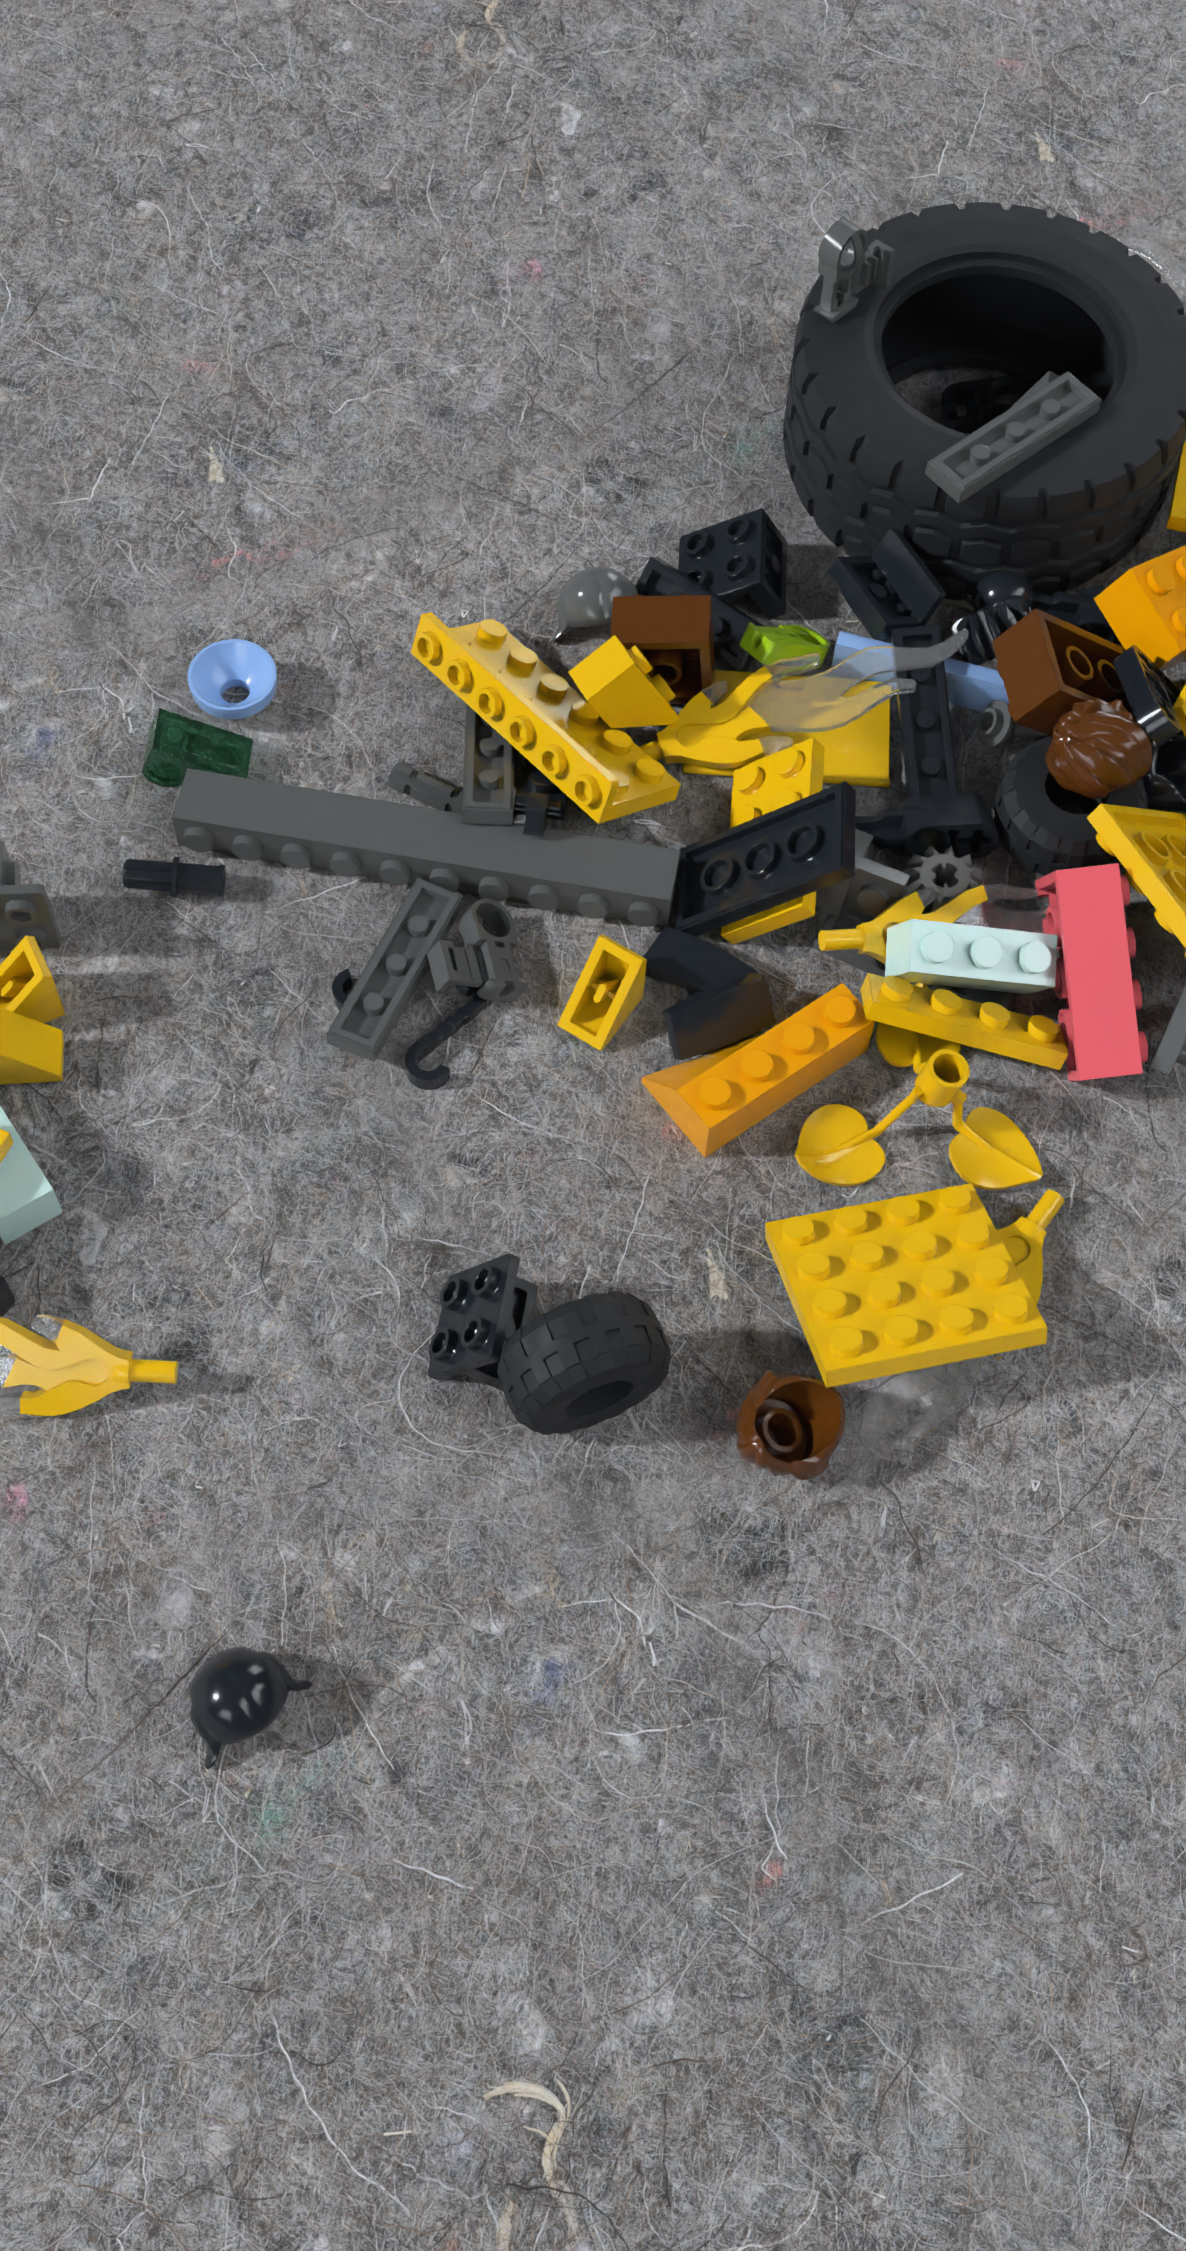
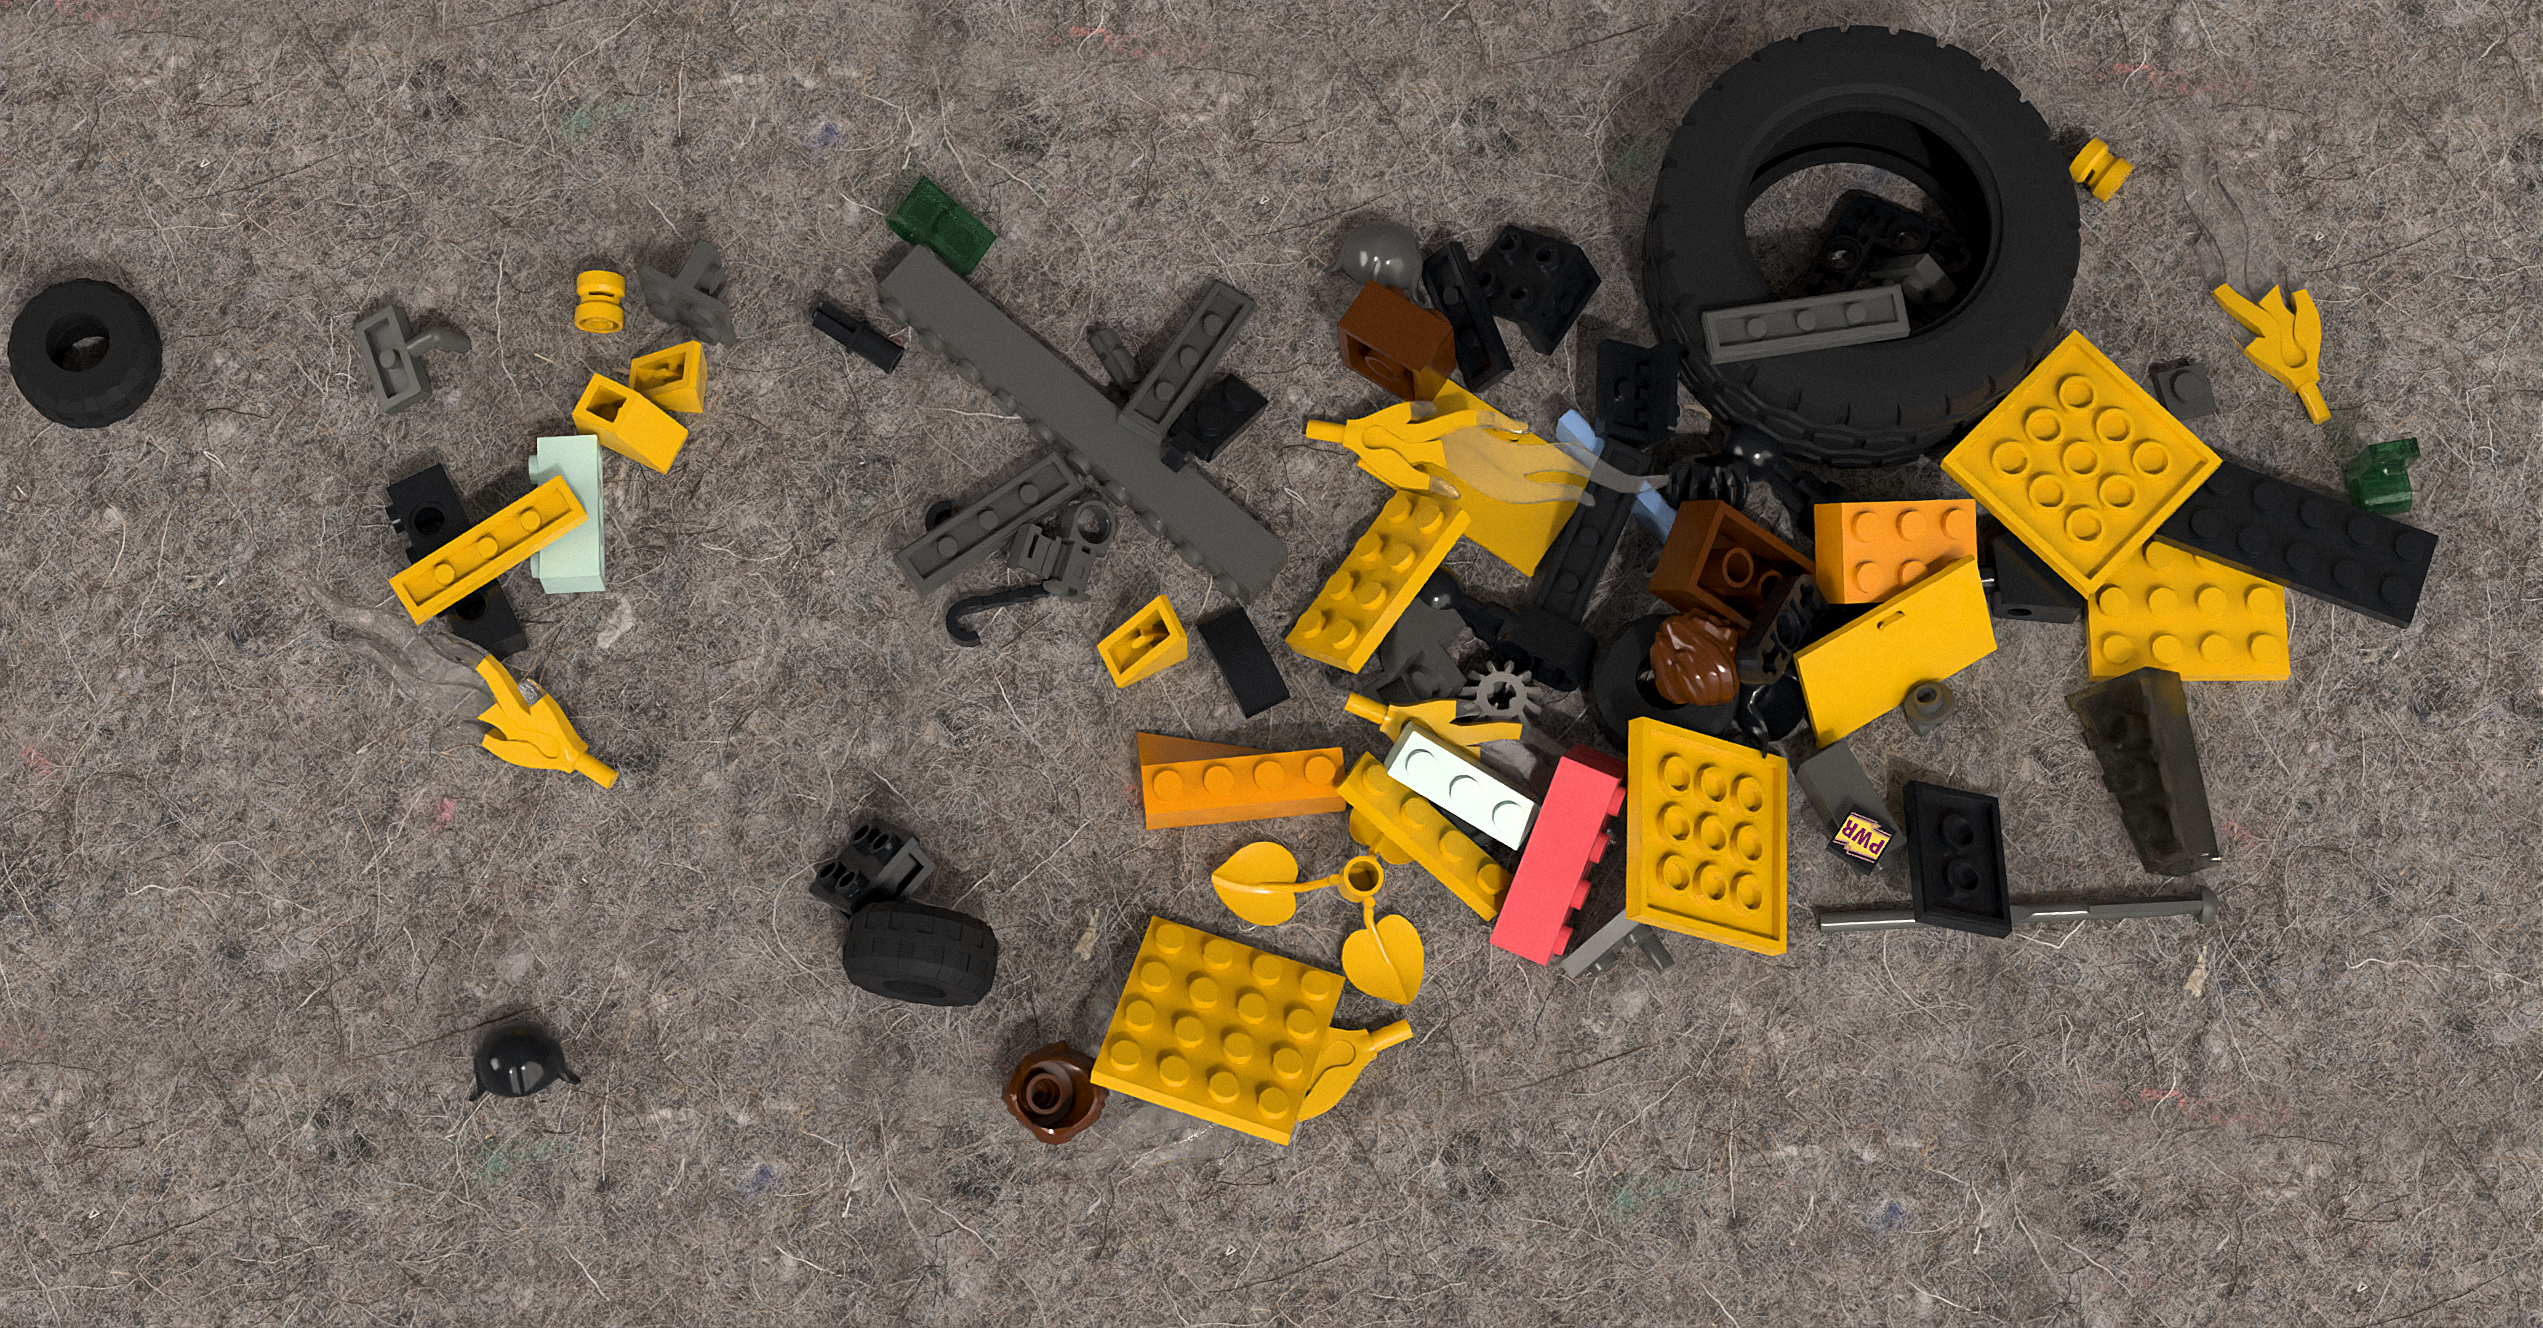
camera: 30 degrees right, 10 degrees up
light blue piece [188,639,277,720] -> none
yellow bracket [410,612,681,824] -> none
yellow slope [568,635,680,728] -> none
black slope [662,973,776,1060] -> none
black tile [675,781,856,937] -> none
lime piece [739,622,831,669] -> none
dark grey piece [814,219,895,323] -> none

